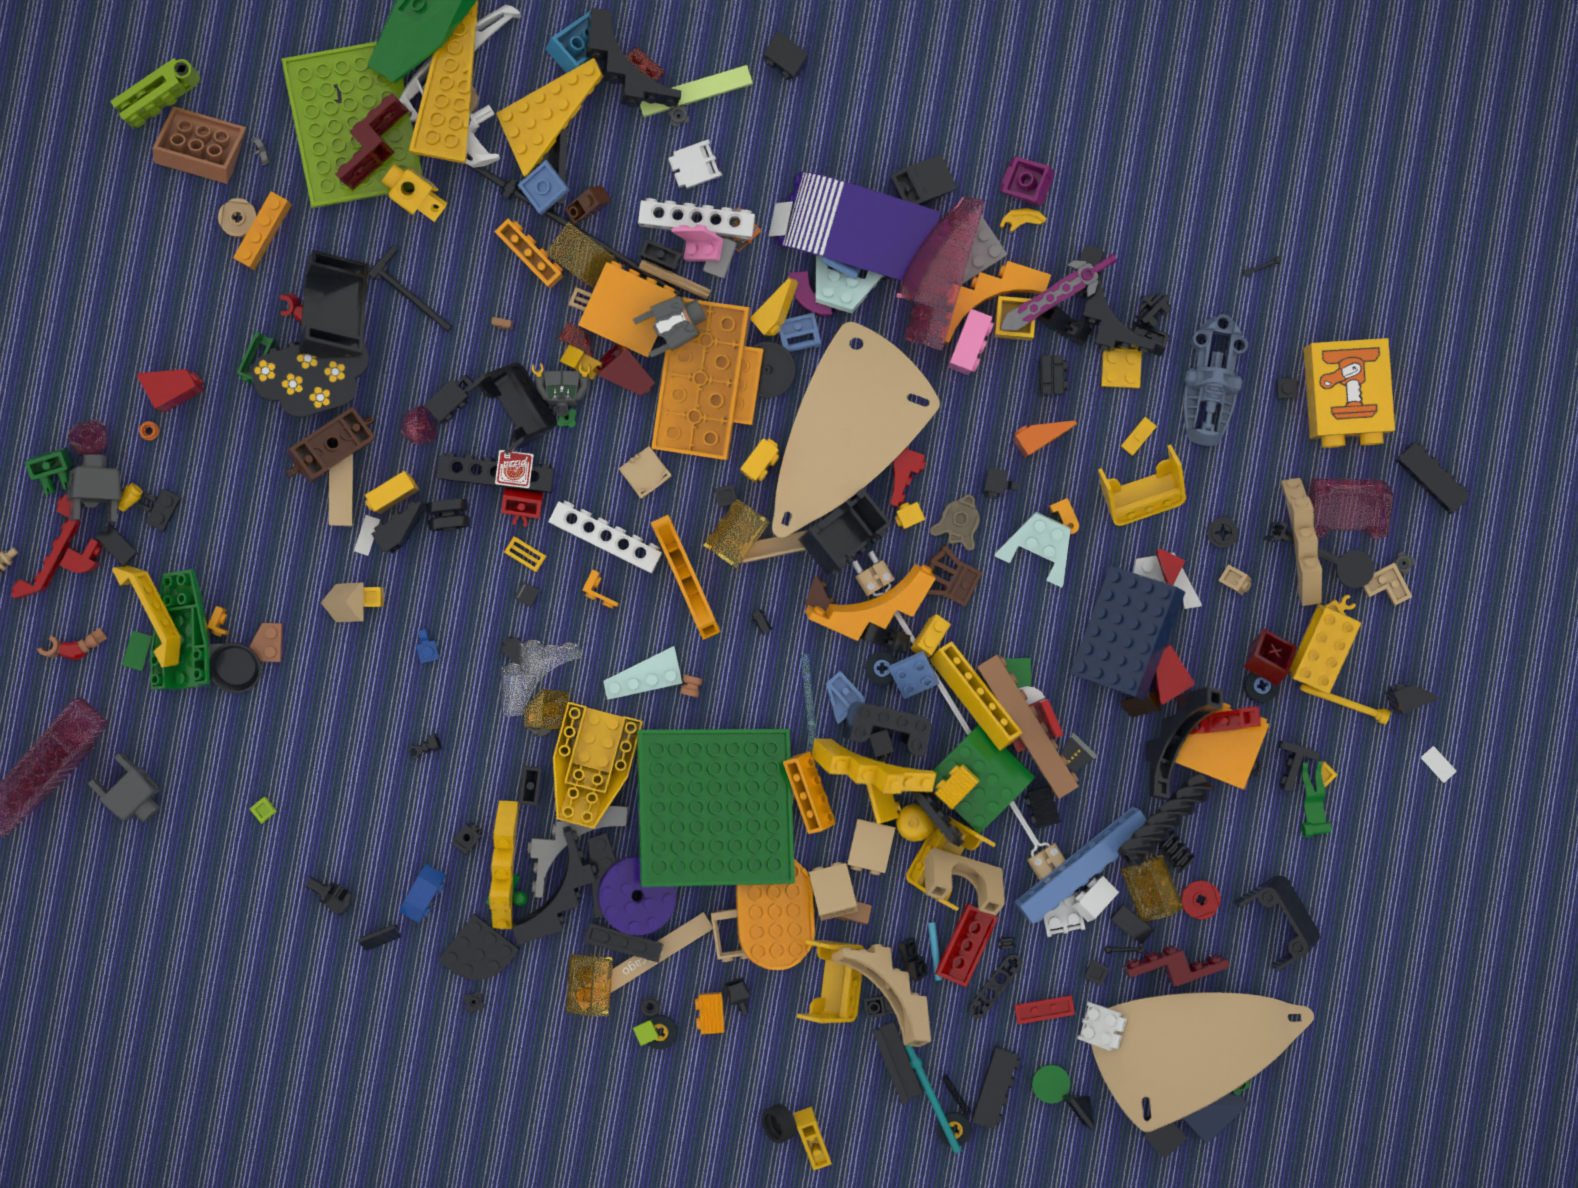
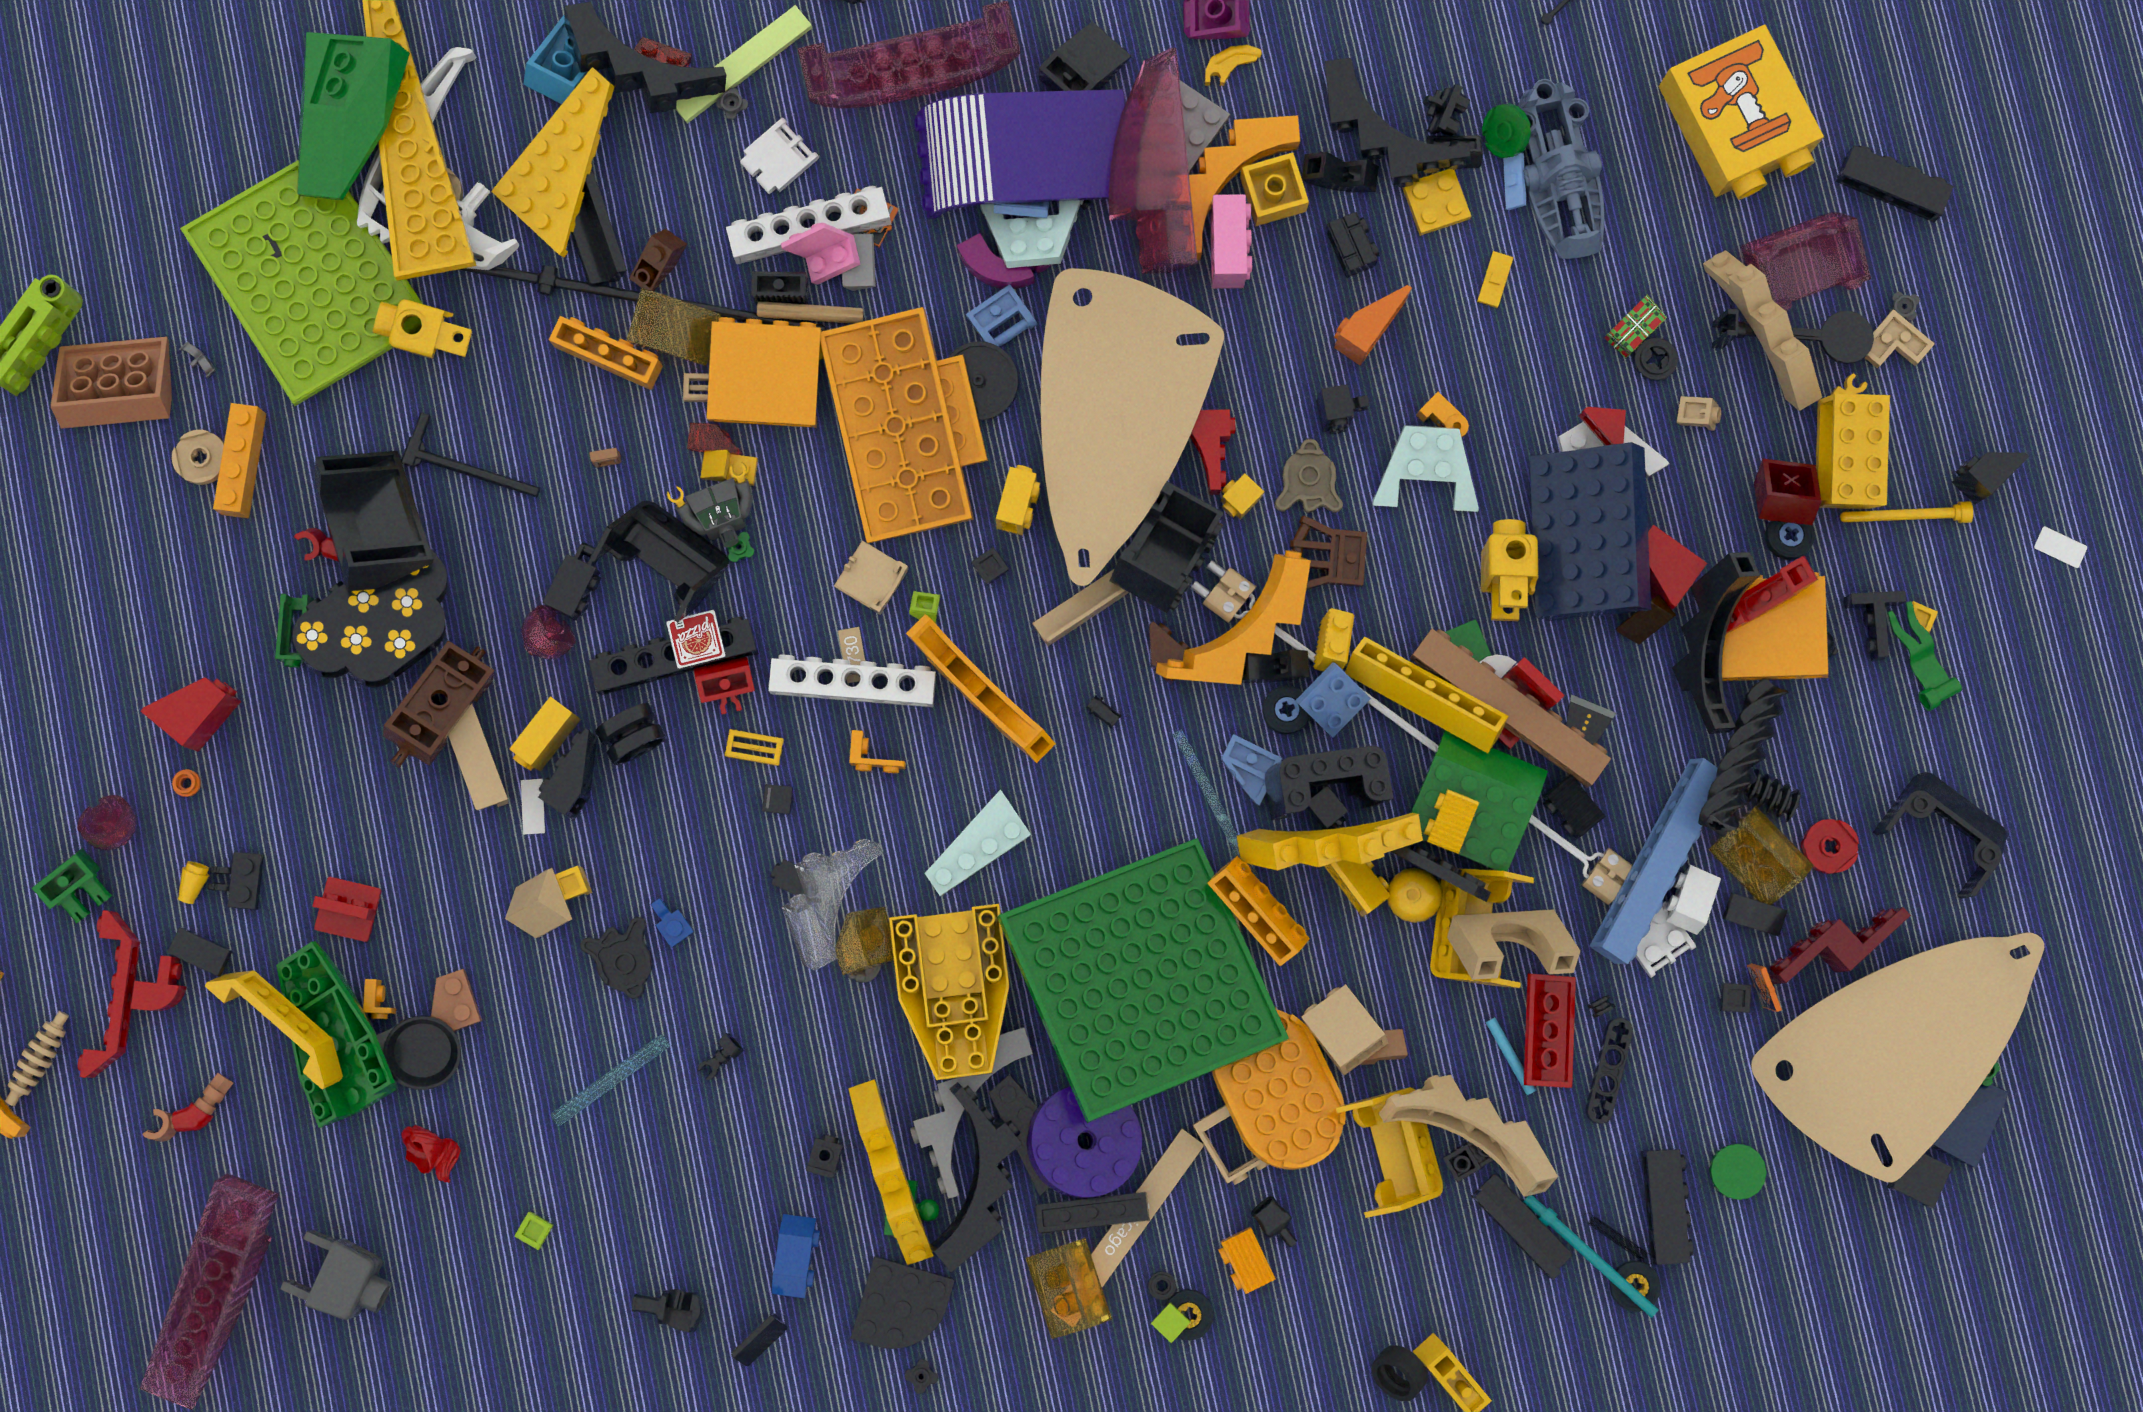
camera: 25 degrees left, 5 degrees down
dark grey piece [67,455,121,523] -> none
green sticker [122,631,152,671] -> none
dark red bracket [335,93,409,191] -> none
medium blue plate [518,160,570,215] -> none
black slope [518,765,542,806] -> none
dark red slope [593,343,655,396] -> none
dark grey piece [633,296,707,358] -> none
nougat wheel [680,675,703,698] -> none
clear yellow slope [703,499,770,569] -> none
yellow slope [750,278,798,336] -> none
white sticker [769,201,793,237] -> none
tan brick [847,818,895,875] -> none
black slope [898,938,928,981] -> none
sword [1001,254,1117,330] -> none
red plate [1014,995,1075,1024] -> none
black slope [1062,1094,1095,1130] -> none
white plate [1077,1001,1127,1051] -> none
yellow windscreen [1098,445,1186,526] -> none
black hinge [1104,945,1145,954] -> none
black plate [1276,379,1297,399] -> none
none -> red bracket [312,877,382,942]
none -> red hair [402,1125,461,1183]
none -> clear light blue axle [550,1035,670,1125]
none -> black tile [580,917,652,999]
none -> clear pink slope [797,0,1021,108]
none -> tan sticker [838,627,865,683]
none -> lime slope [909,591,940,624]
none -> yellow piece [1481,519,1538,621]
none -> green tile [1482,103,1531,158]
none -> light blue piece [1503,153,1526,210]
none -> piece [1604,295,1667,358]
none -> orange piece [1747,963,1782,1012]

